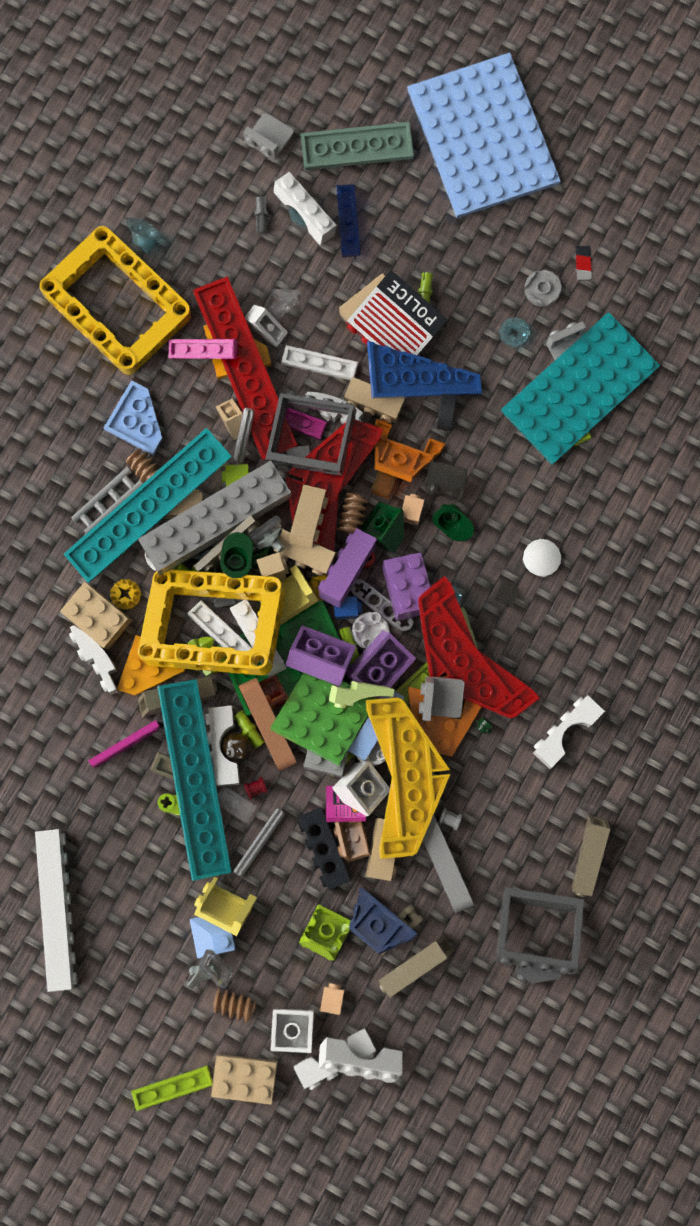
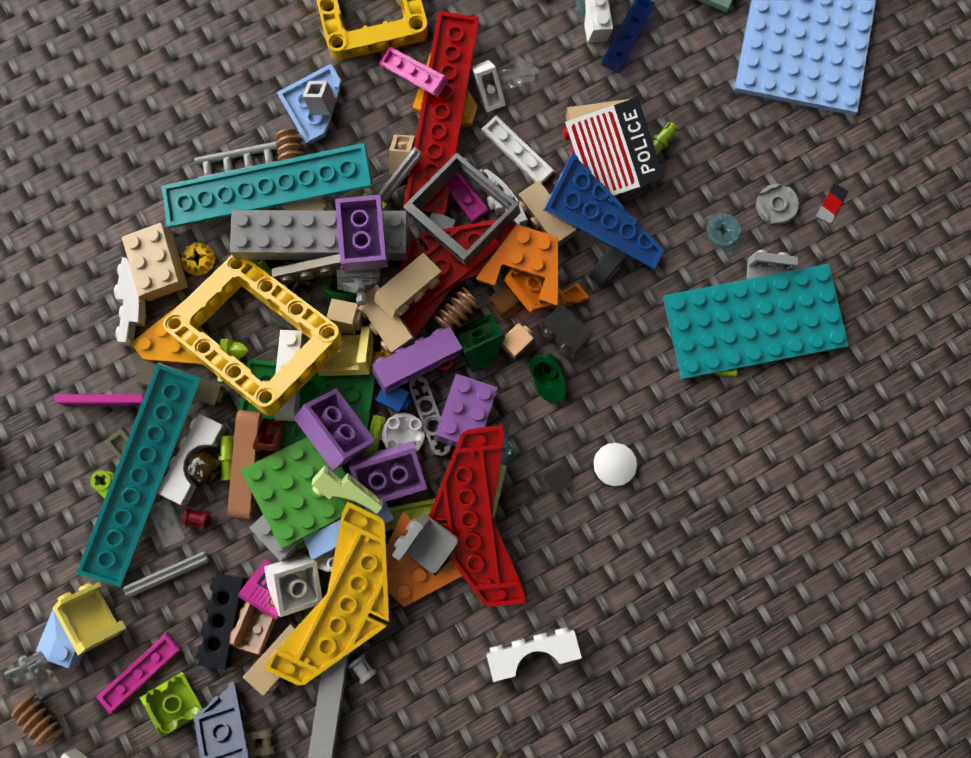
camera: 30 degrees right, 0 degrees up
white tile [187,601,251,651] -> none
dark green piece [220,532,253,578] -> none
dark green plate [477,717,494,734] -> none
none -> dark pink tile [96,633,182,714]
none -> light grey brick [302,81,336,115]
none -> medium lavender brick [335,195,388,271]
none -> orange wing [476,224,558,306]

